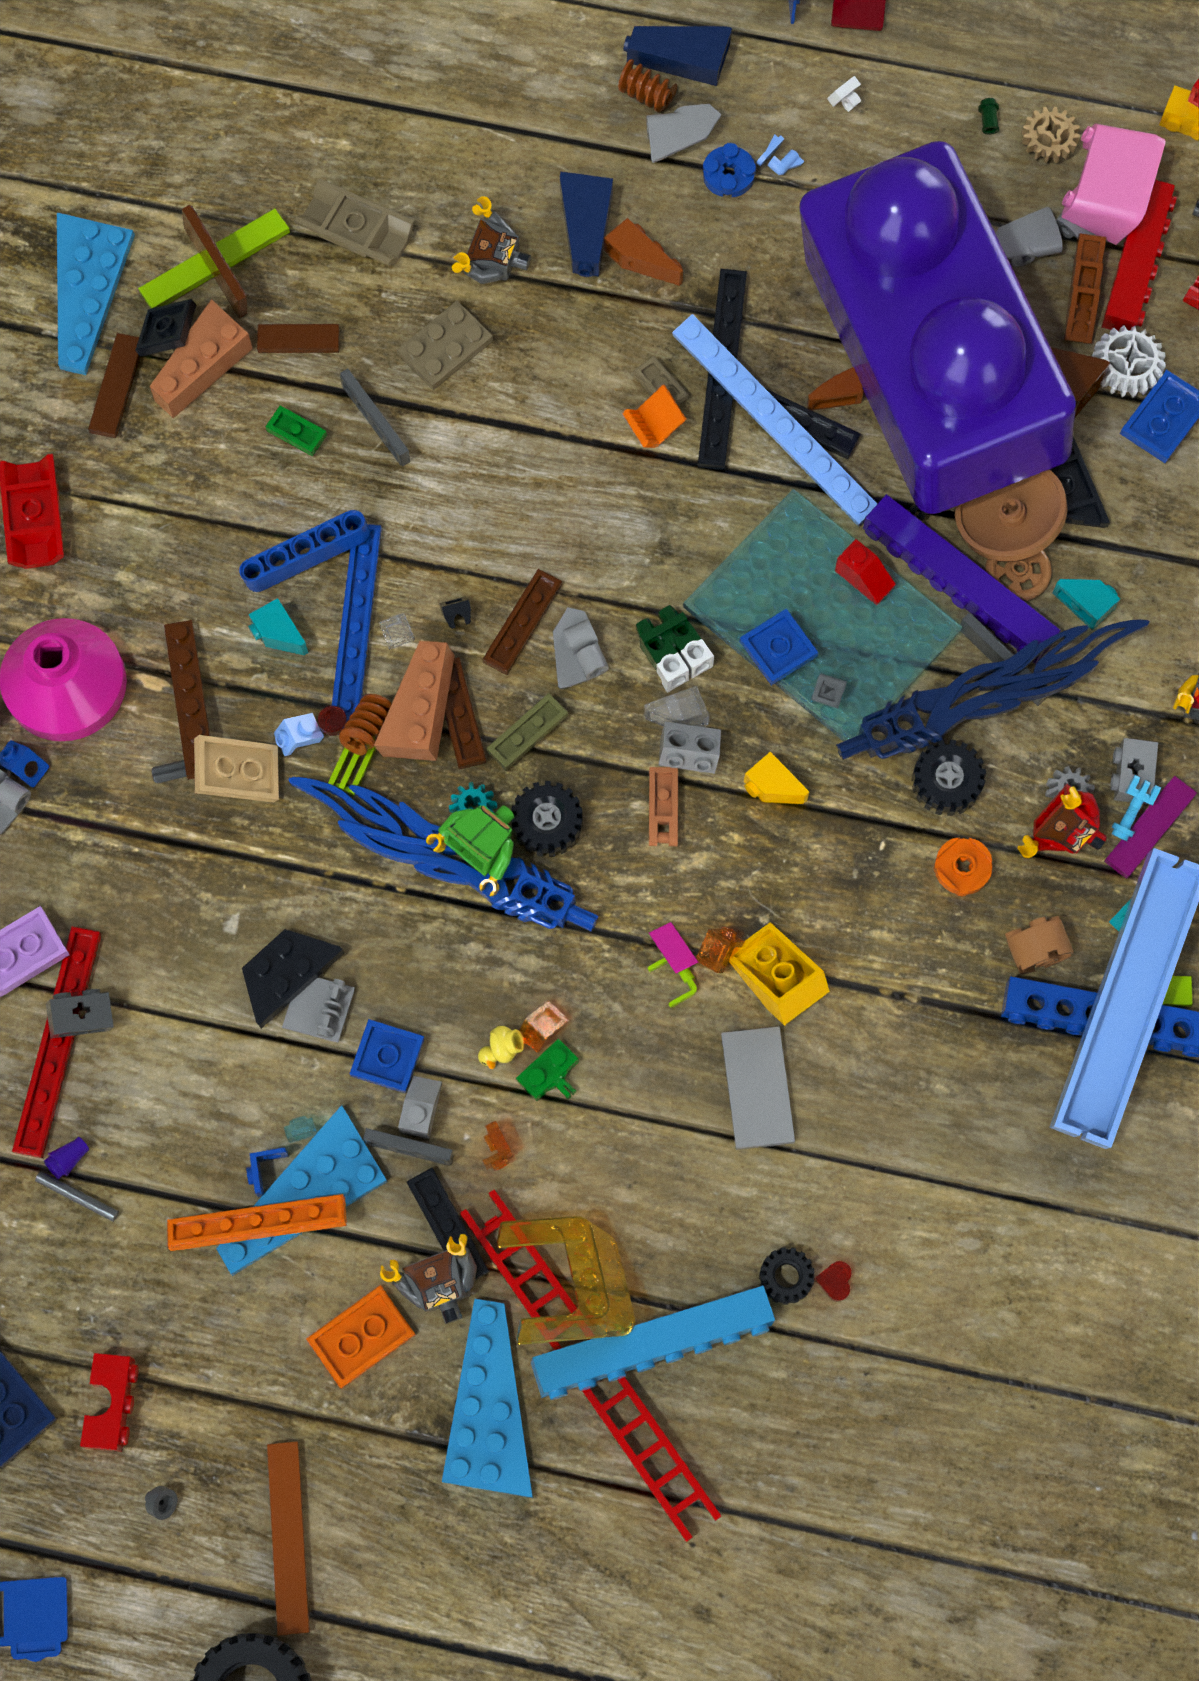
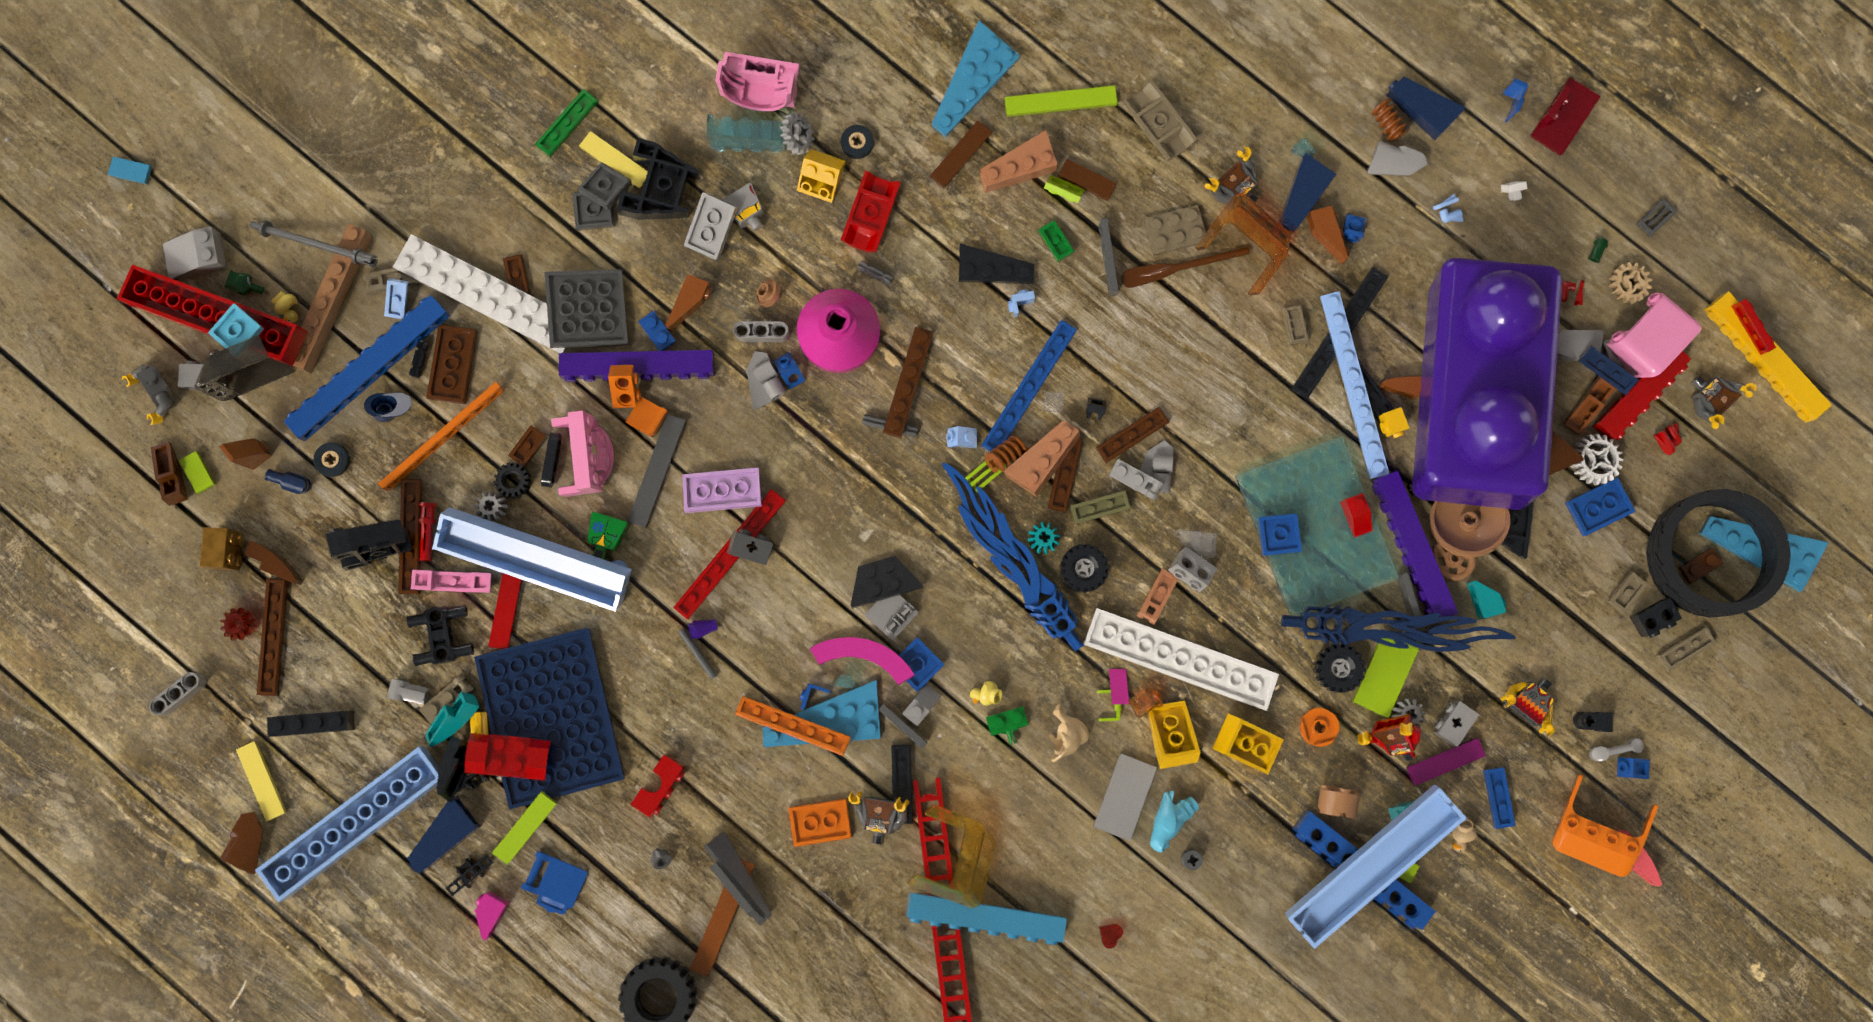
camera: 20 degrees right, 10 degrees up
black tile [135,299,197,357] -> none
reddish brown tile [182,205,247,318] -> none
tan plate [194,735,279,803] -> none
blue beam [239,510,370,592] -> none
teal slope [248,598,308,656] -> none
clear red tile [318,706,347,736] -> none
bright green torso [426,805,514,896] -> none
dark azure wing [442,1299,533,1498] -> none
clear orange bracket [483,1121,513,1171] -> none
clear orange bracket [519,1001,569,1053] -> none
orange piece [623,385,687,448] -> none
hips [636,605,714,693] -> none
blue plate [703,143,756,197] -> none
yellow slope [744,752,809,804] -> none
black tyre [759,1247,815,1305] -> none
dark grey tile [811,672,847,709] -> none
medium azure hinge [1111,775,1161,841] -> none
none -> dark grey wedge [704,832,772,926]
none -> dark pink tile [810,637,915,686]
none -> dark grey axle [858,261,894,285]
none -> black wing [959,244,1034,284]
none -> light blue bracket [1008,290,1035,317]
none -> lime plate [1044,175,1085,203]
none -> tan piece [1050,703,1089,762]
none -> white plate [1084,608,1279,711]
none -> light grey plate [1109,459,1164,501]
none -> reddish brown piece [1121,247,1249,288]
none -> medium azure animal [1150,791,1199,853]
none -> dark grey wheel [1181,849,1203,870]
none -> clear orange windscreen [1196,193,1291,296]
none -> yellow slope [1212,714,1284,775]
none -> clear light blue slope [1290,138,1316,157]
none -> blue bracket [1343,214,1366,242]
none -> lime tile [1352,639,1419,718]
none -> yellow brick [1378,407,1409,439]
none -> red piece [1561,280,1585,306]
none -> dark blue plate [1578,345,1638,395]
none -> dark grey tile [1636,198,1677,237]

